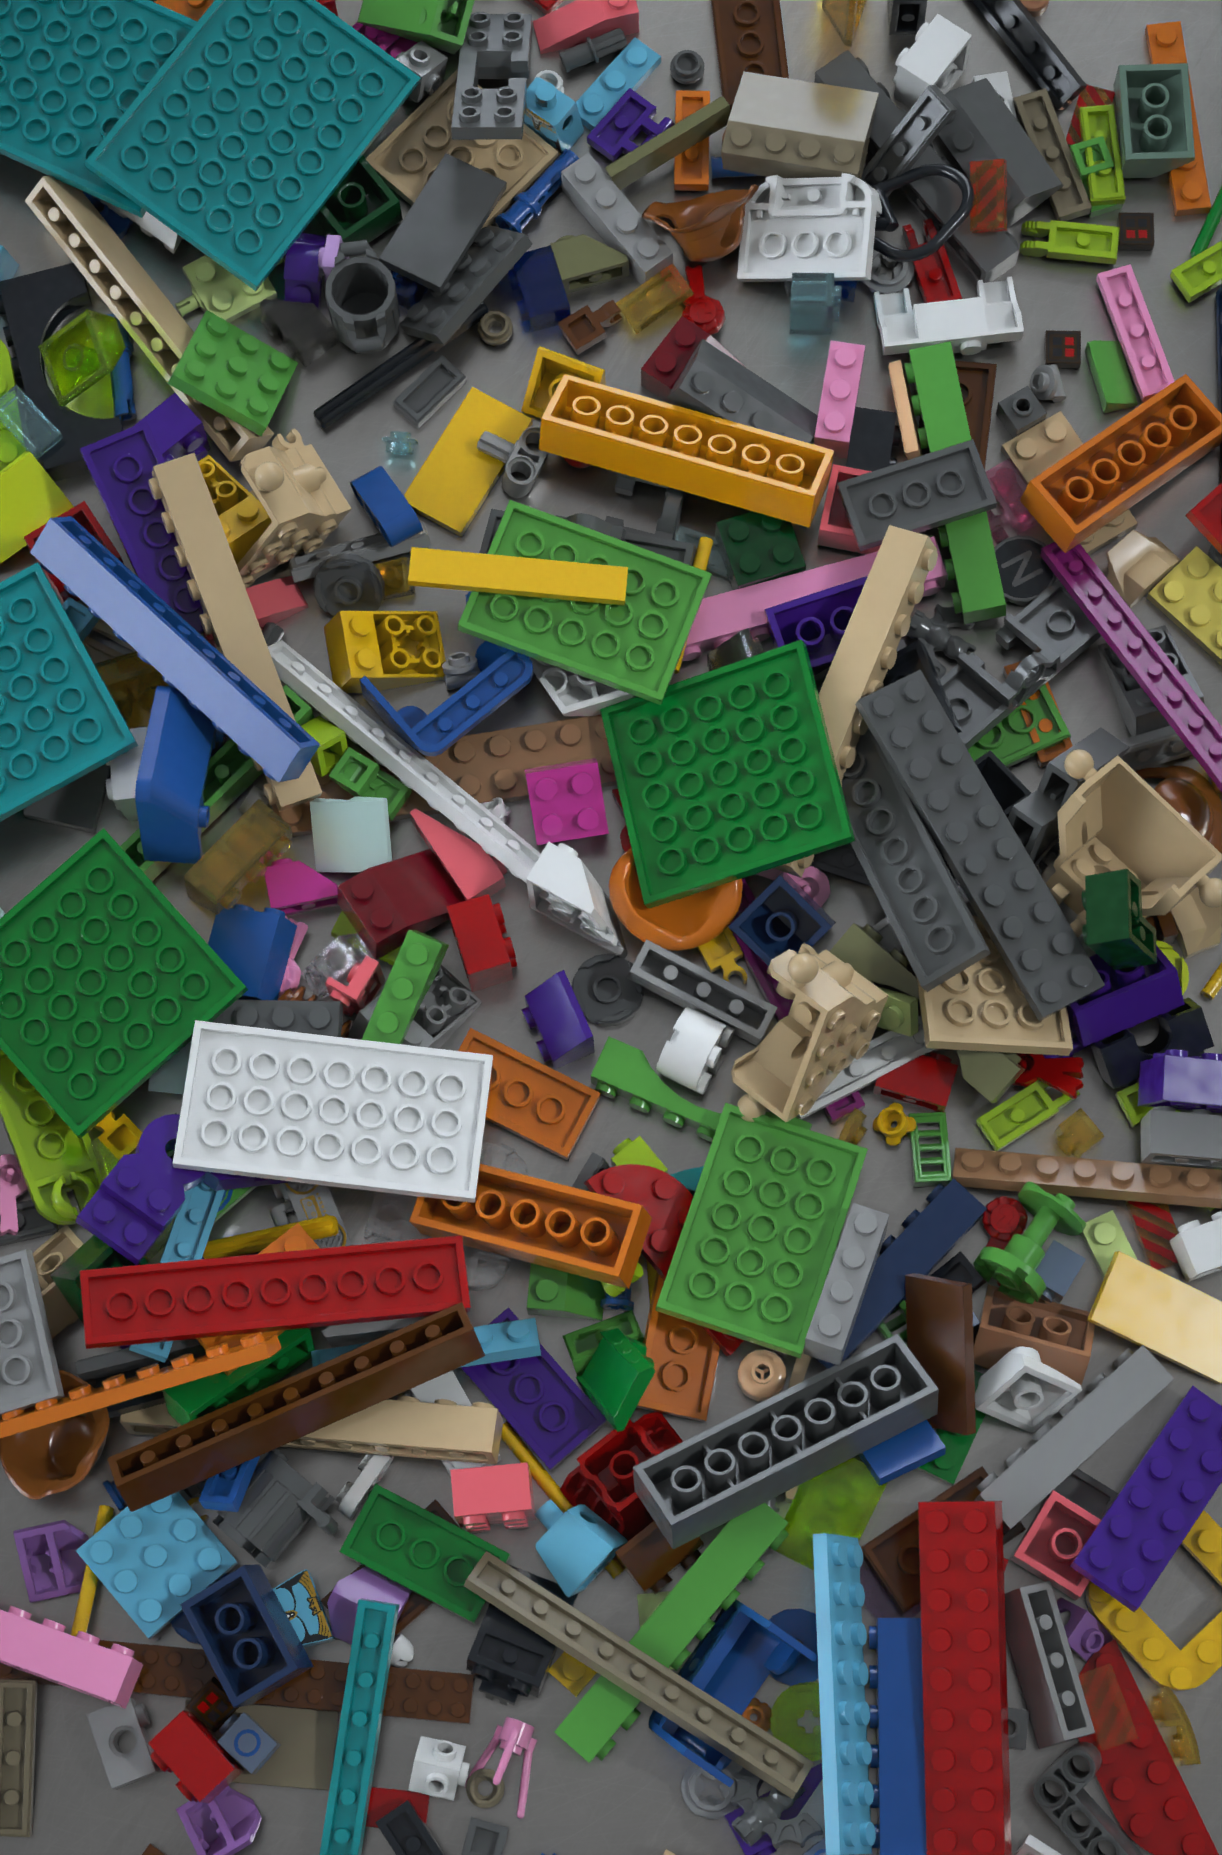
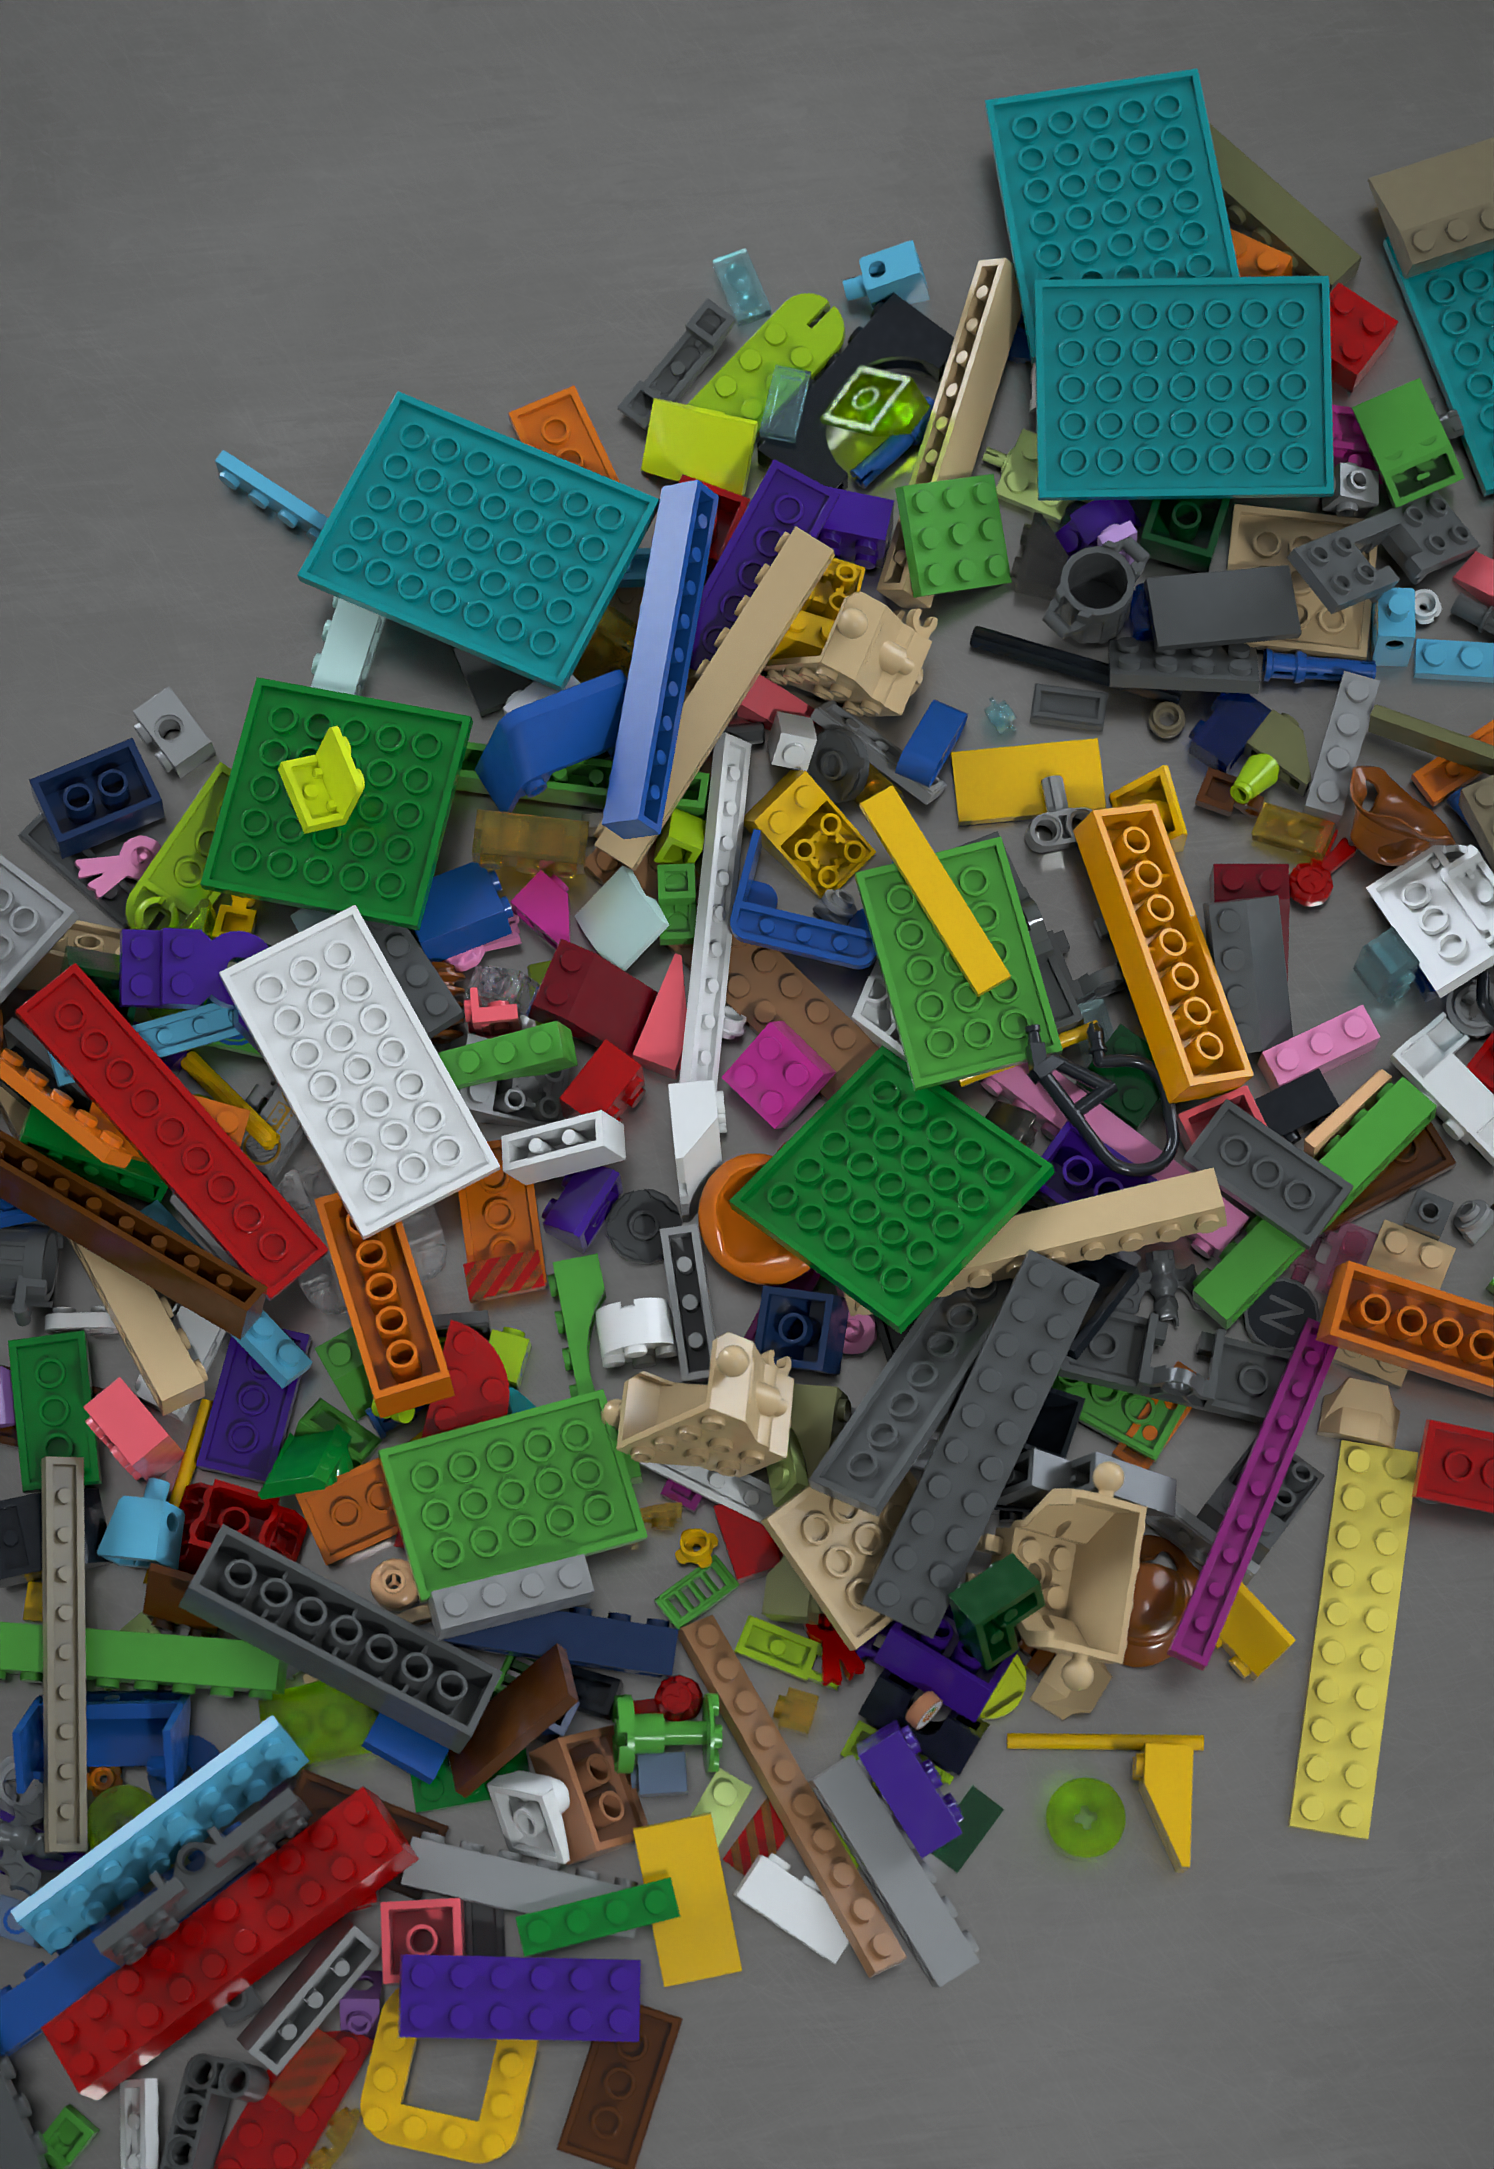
camera: 55 degrees right, 0 degrees up
dark purple plate [587,88,675,162] -> none
yellow plate [697,926,748,984] -> none
none -> dark grey plate [92,1787,314,1966]
none -> neon yellow bracket [278,726,365,834]
none -> tile [463,1249,546,1303]
none -> white brick [501,1110,626,1185]
none -> green plate [515,1877,680,1957]
none -> white brick [767,711,817,771]
none -> nougat tile [905,1691,943,1730]
none -> black piece [1025,1022,1180,1177]
none -> lime cone [1230,753,1280,804]

